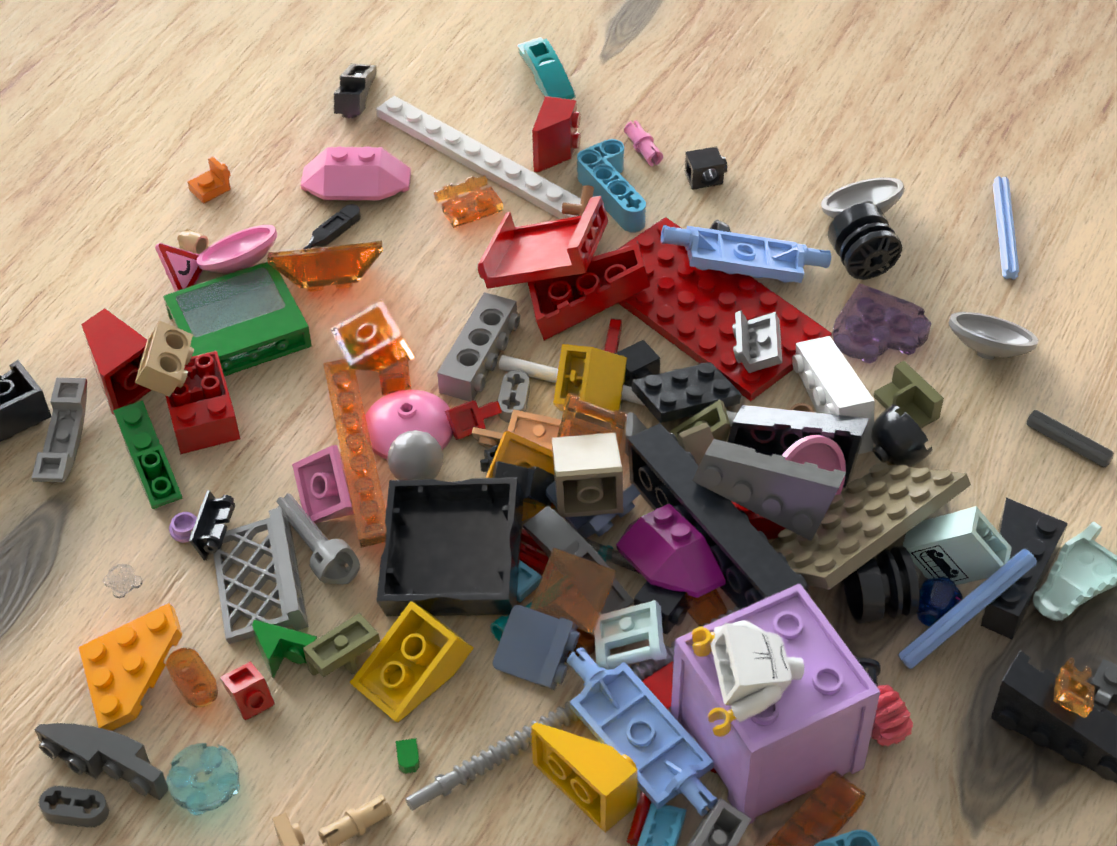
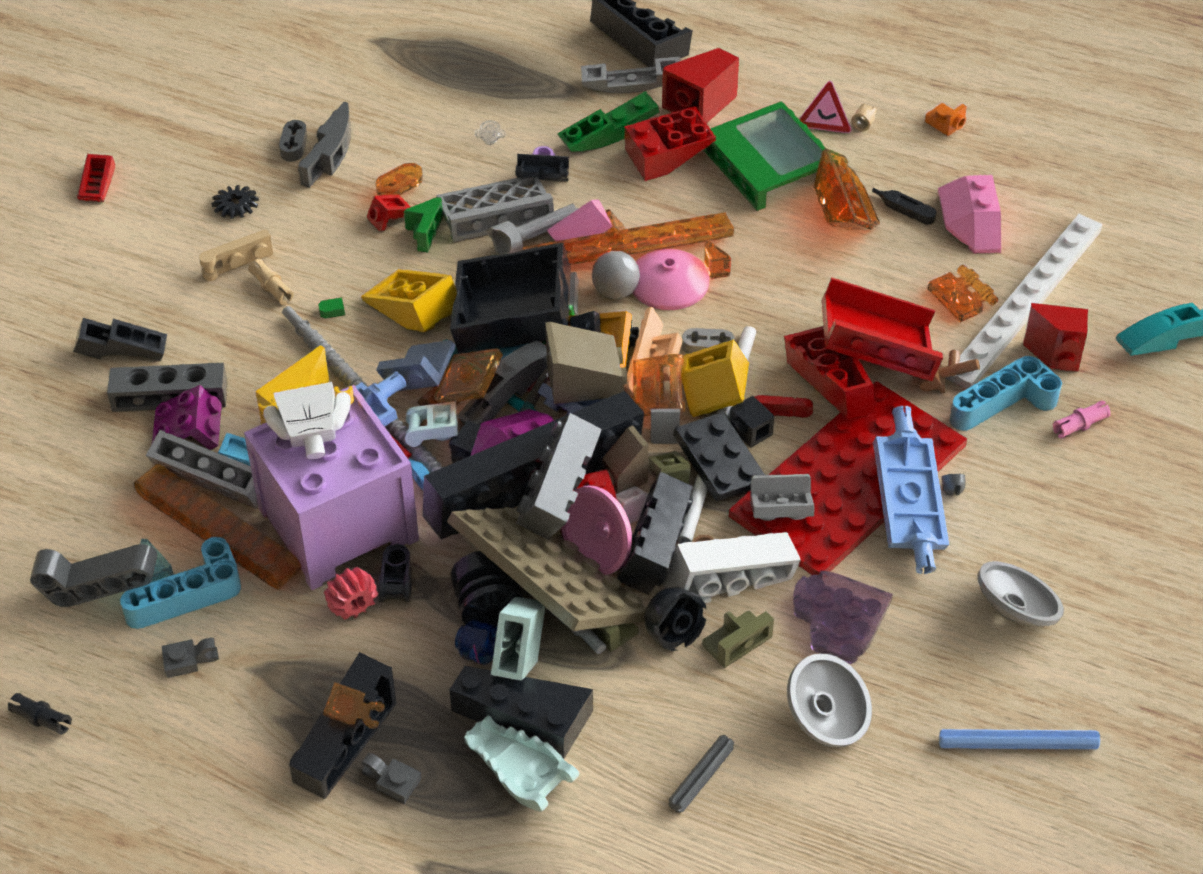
camera: 85 degrees right, 0 degrees up
light orange plate [79,603,182,731] -> none
tan brick [135,320,194,397] -> none
clear light blue plate [166,743,240,815] -> none
bright pink dish [196,225,278,274] -> none
olive panel [303,613,380,678] -> none
clear orange slope [331,300,415,372] -> none
black slope [334,64,376,118] -> none
light grey brick [437,292,520,401] -> none
red plate [445,400,502,440] -> none
black brick [685,146,728,190] -> none
black wheel [827,203,903,280] -> none
light blue axle [898,549,1037,669] -> none

